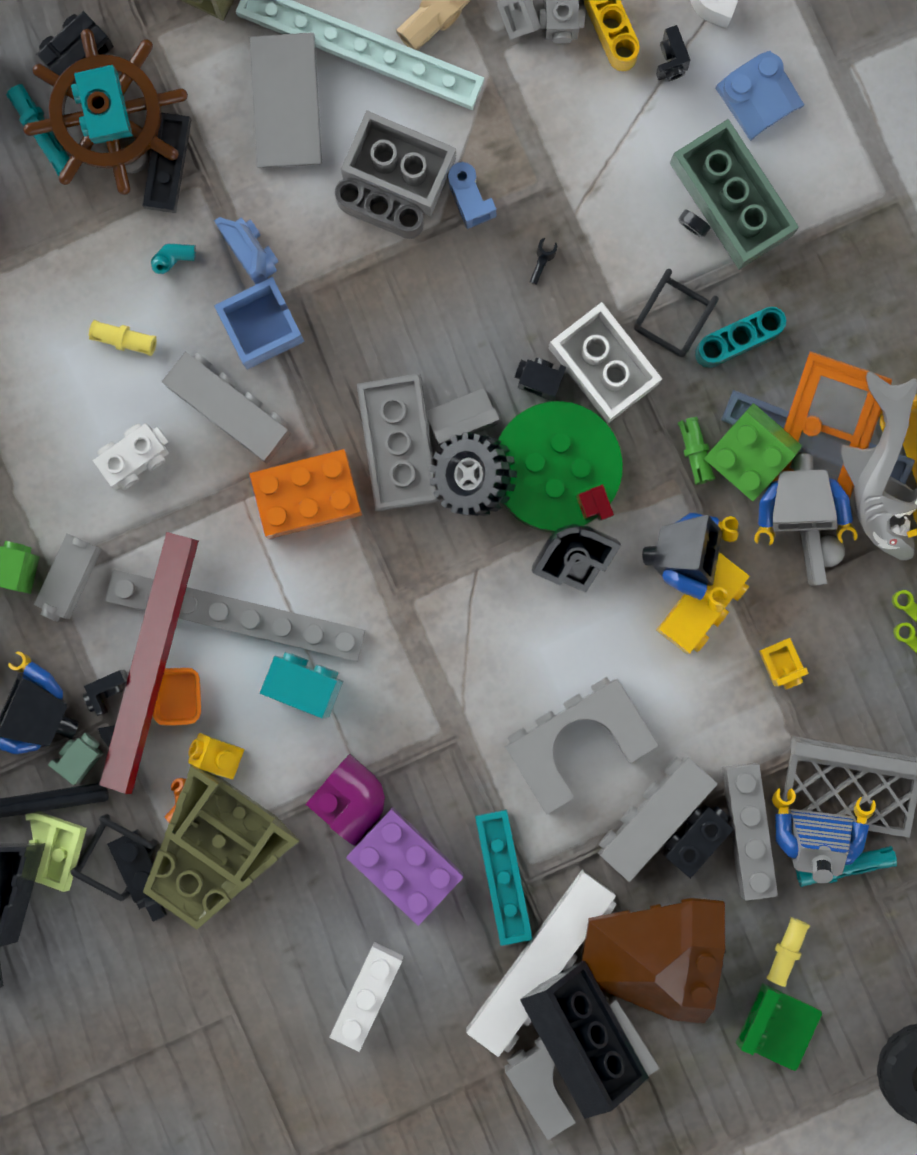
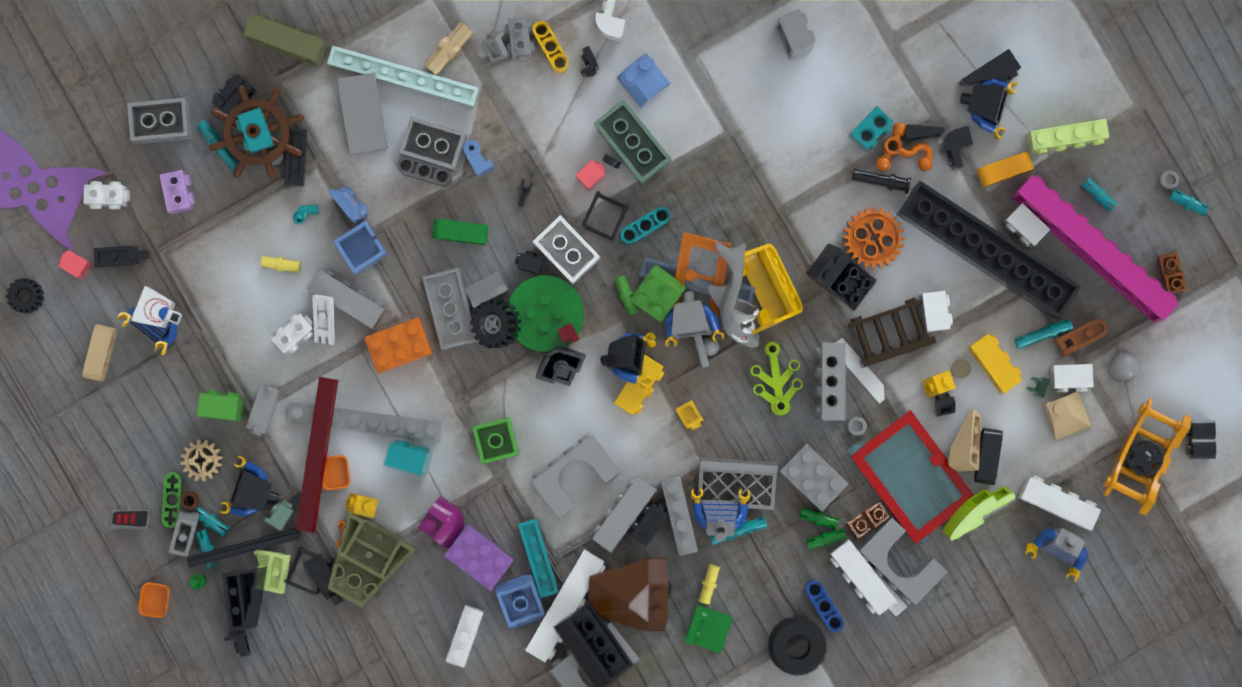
camera: 10 degrees left, 0 degrees up
black bracket [83,669,128,716] -> none
none -> white hinge [313,294,335,346]
none -> green beam [431,219,489,245]
none -> bright green brick [472,417,520,464]
none -> medium blue slope [495,575,545,628]
none -> coral brick [576,160,606,191]

